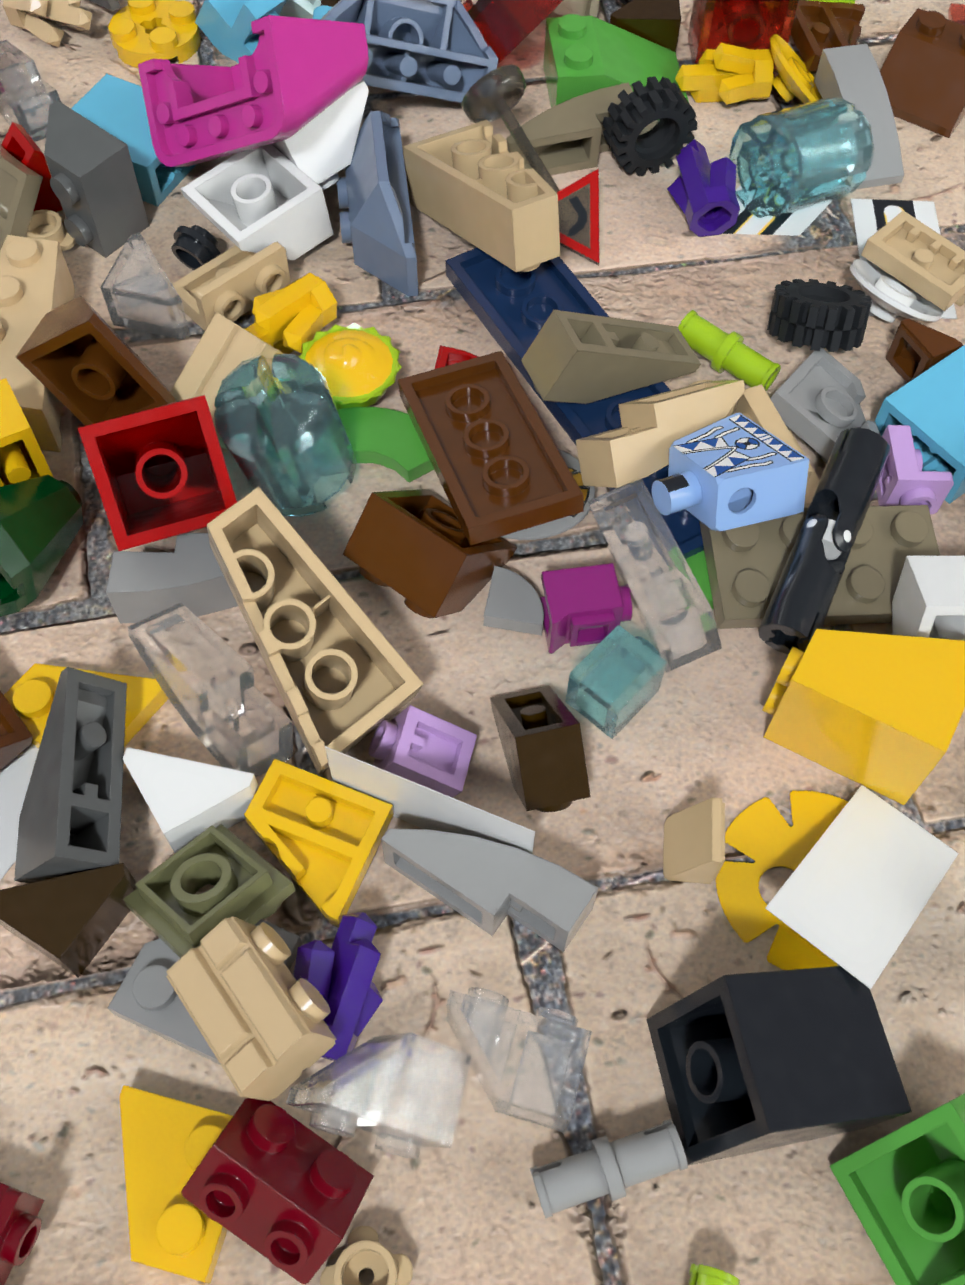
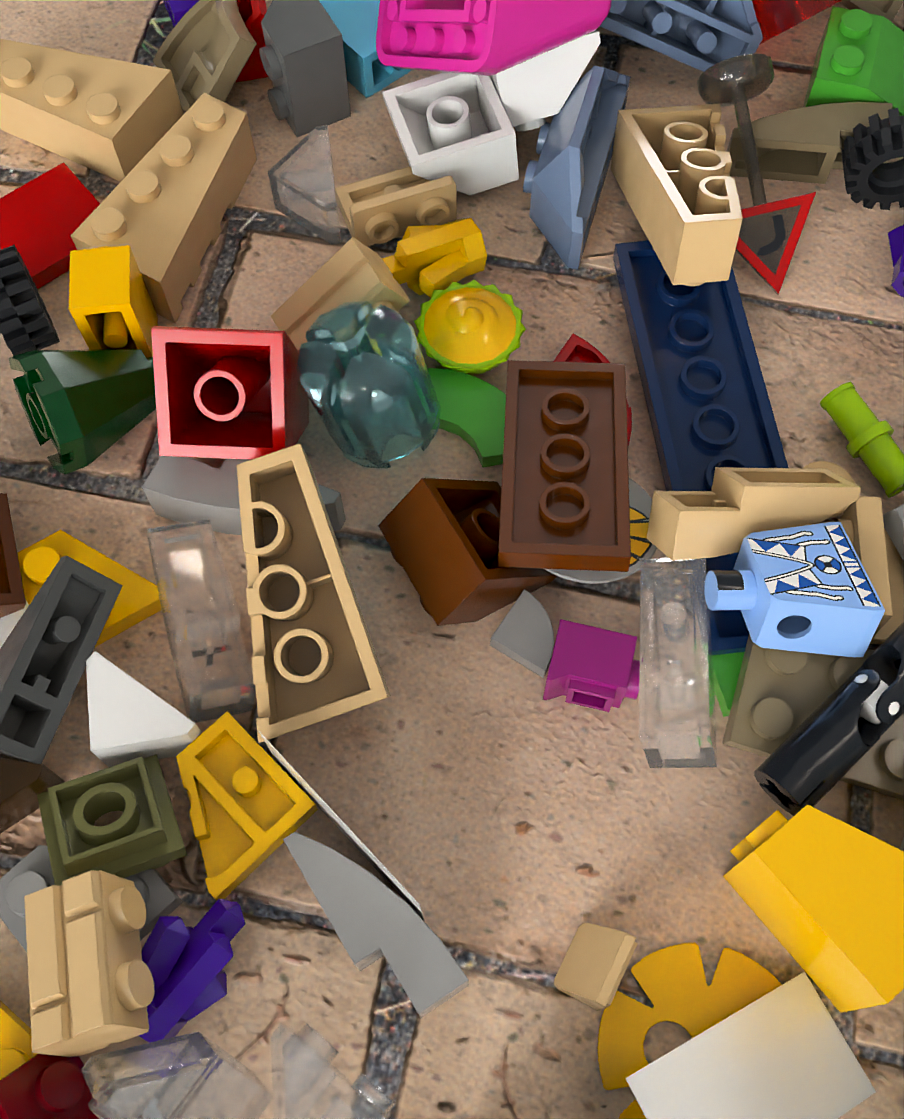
camera: 25 degrees right, 5 degrees up
reddish brown slope [16,296,176,425] -> none
tan plate [26,210,76,251] -> none
black plate [171,225,221,270] -> none
lavender bracket [369,705,477,798] -> none
dark brown slope [490,685,591,812] -> none
dark tan slope [521,310,701,404] -> none
clear light blue brick [565,625,667,739] -> none

